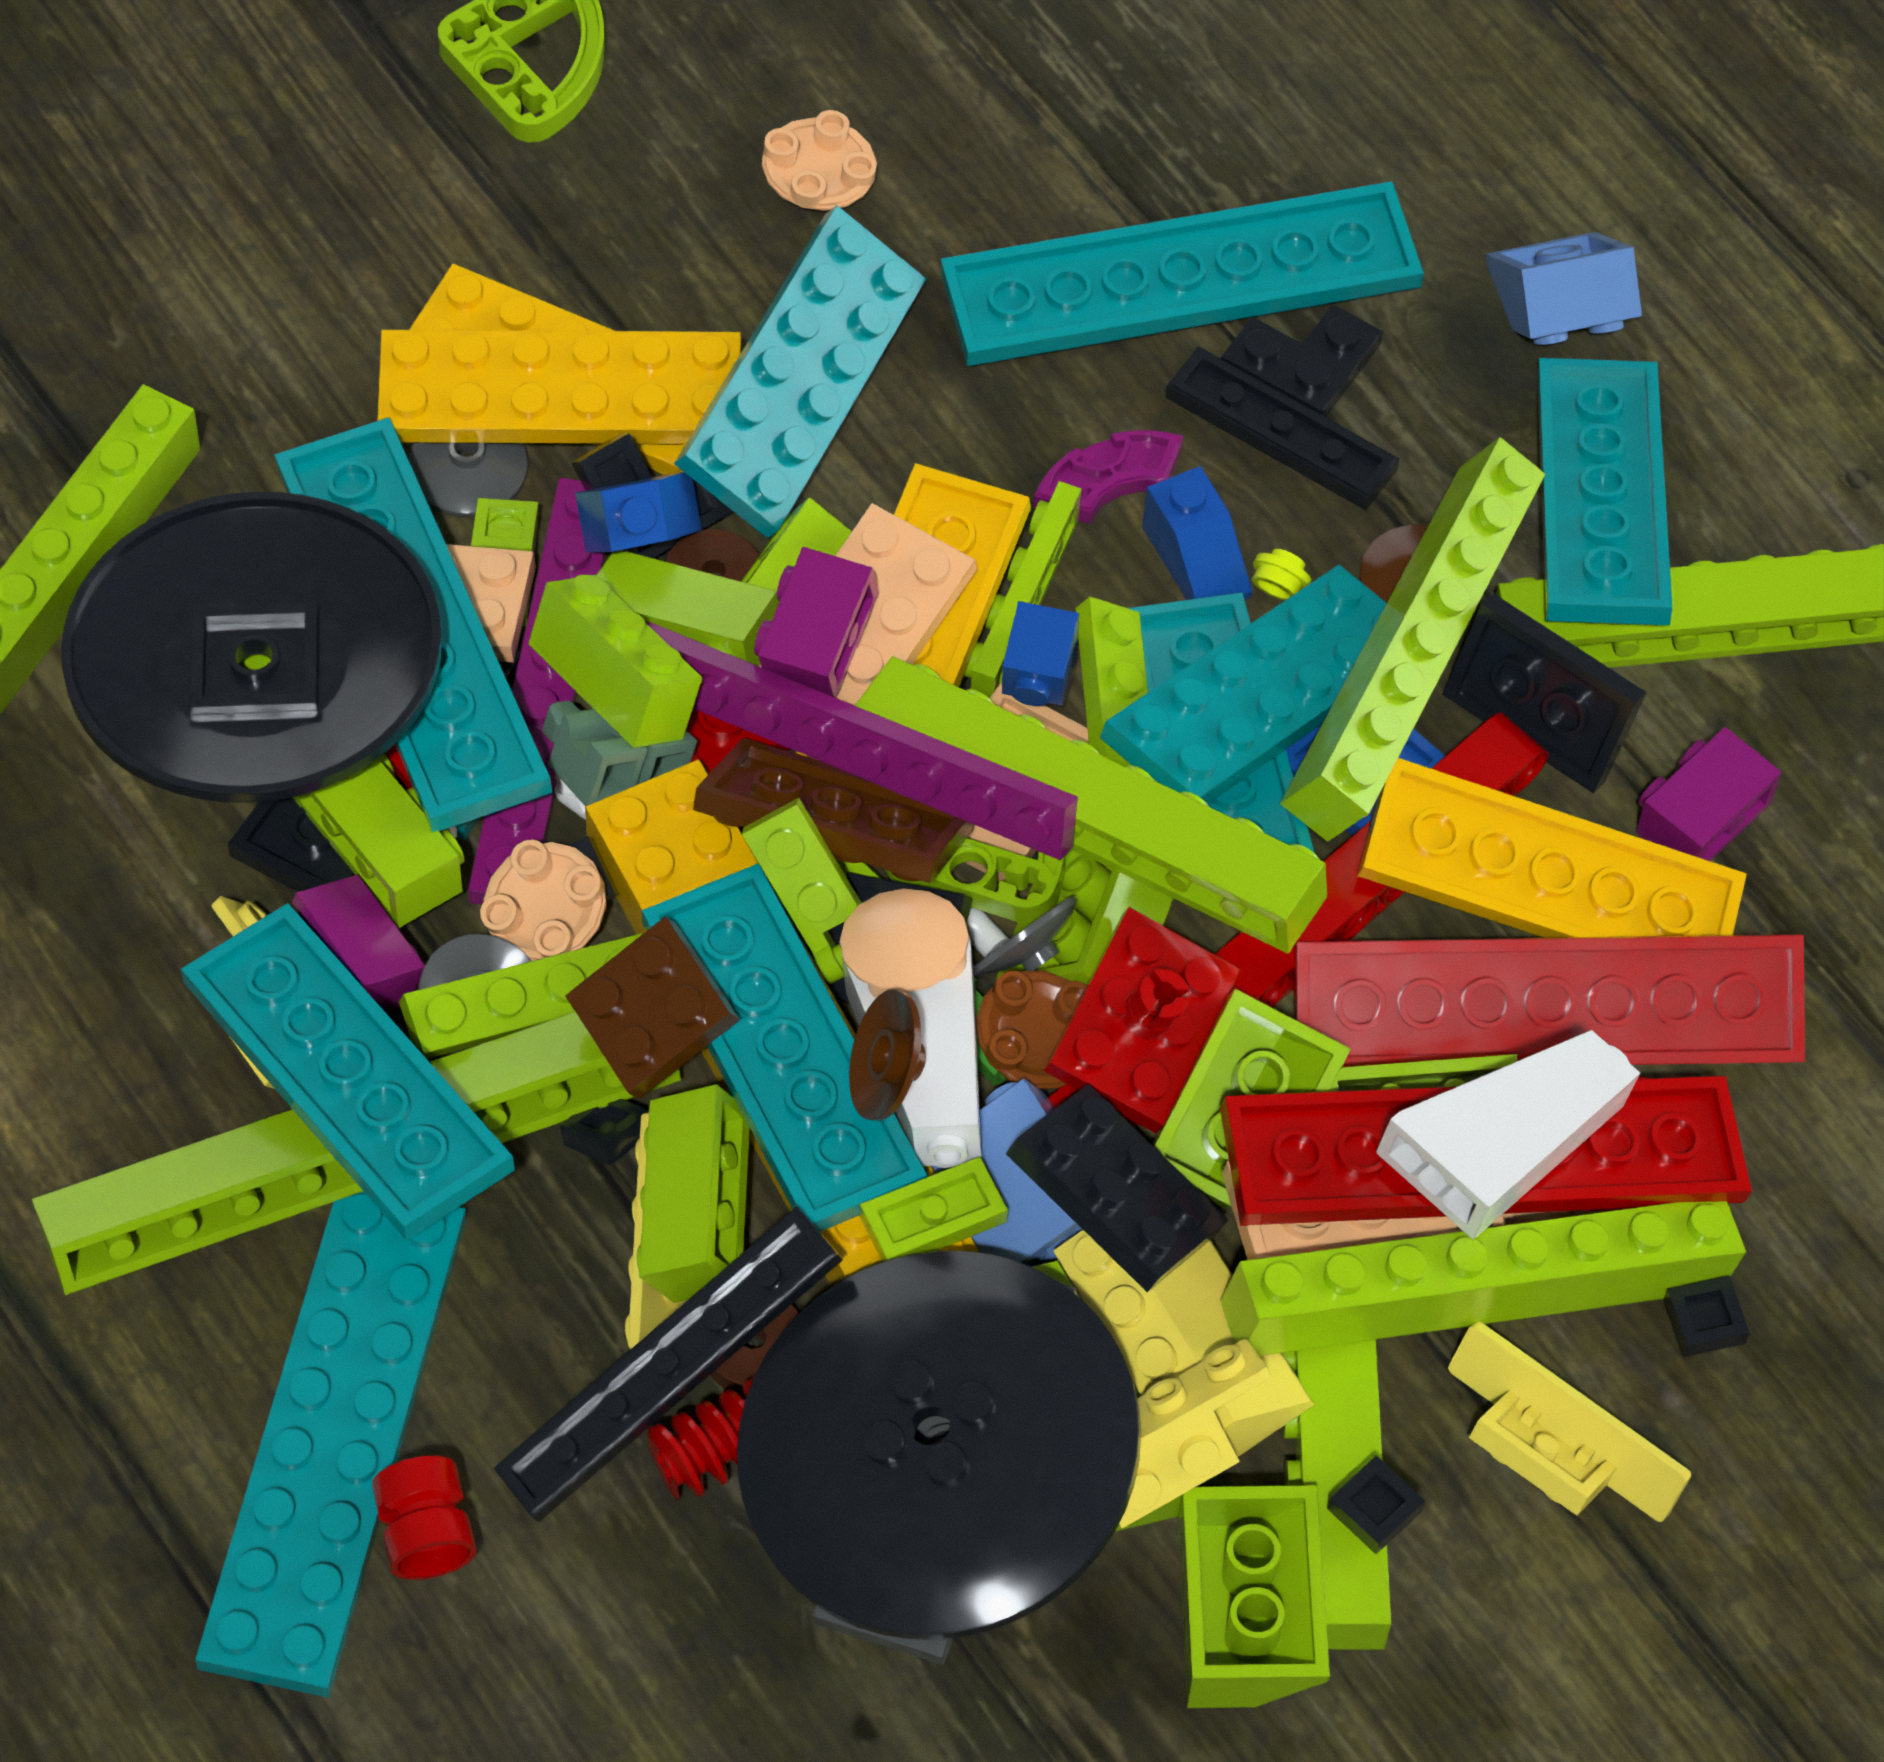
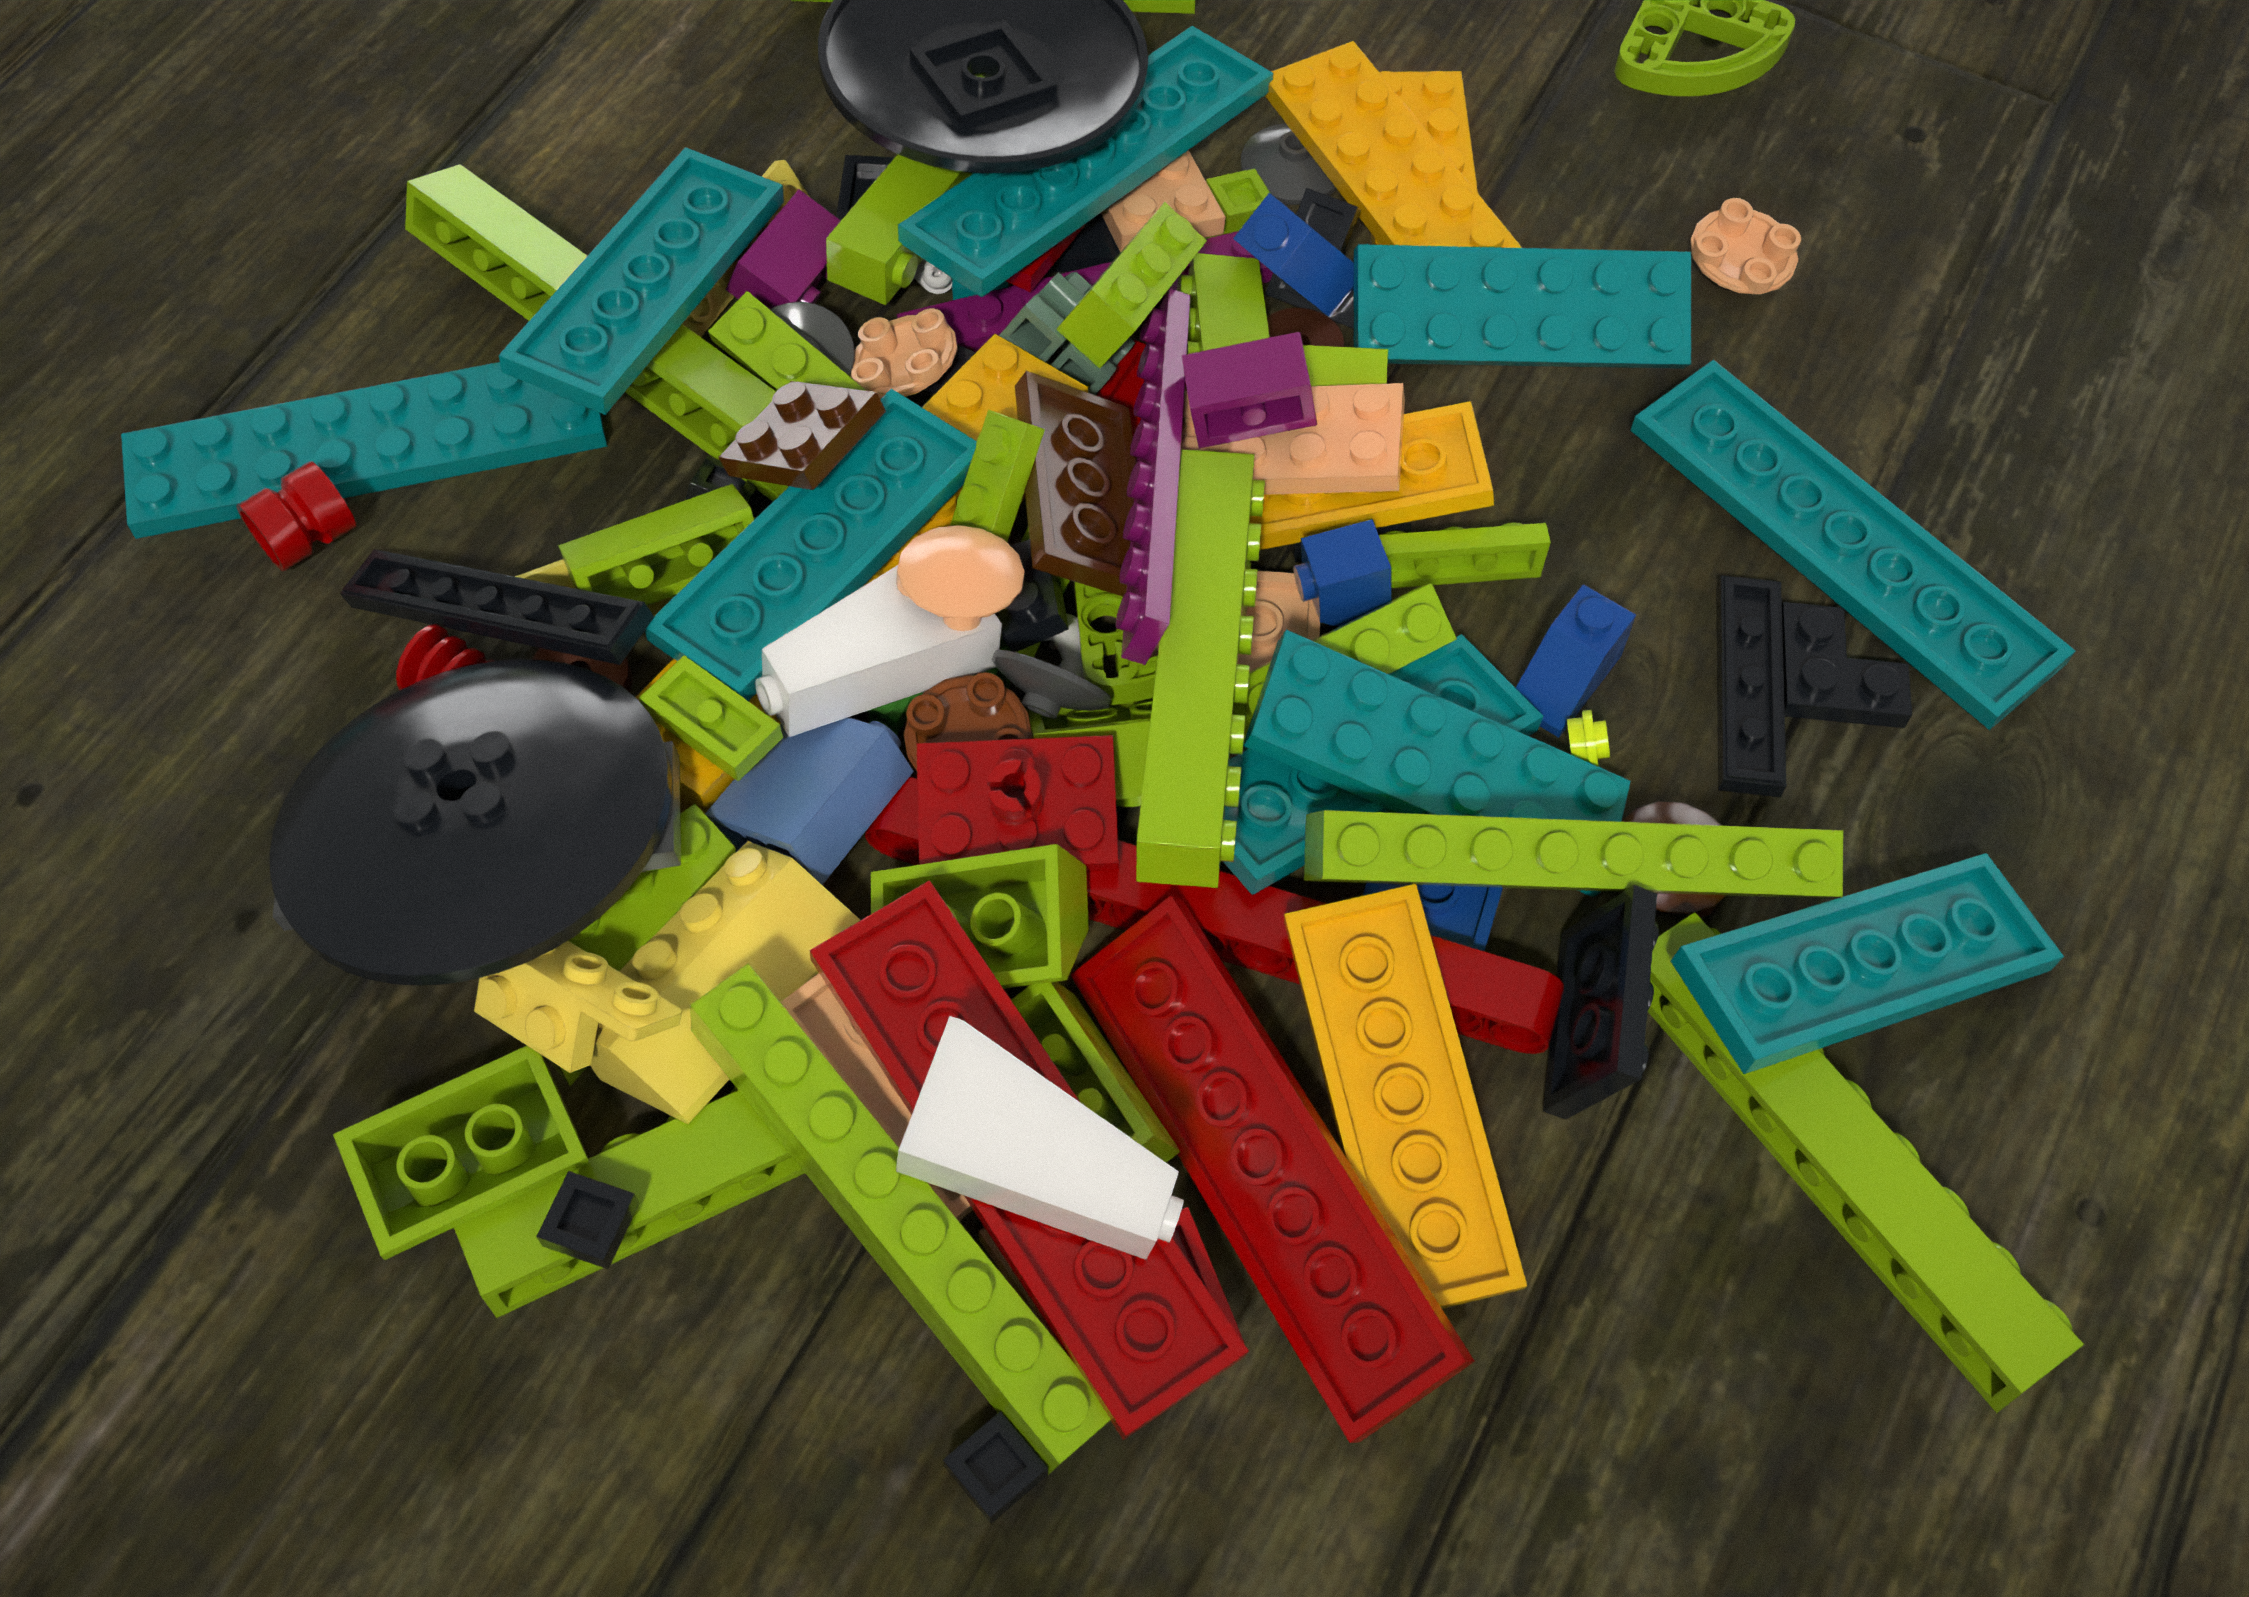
camera: 65 degrees right, 0 degrees up
reddish brown dish [849,990,926,1121] -> none
black plate [1006,1084,1228,1293] -> none
magenta tile [1033,430,1184,524] -> none
light yellow bracket [1448,1322,1691,1522] -> none
medium blue slope [1485,232,1642,345] -> none
magenta brick [1636,727,1782,861] -> none

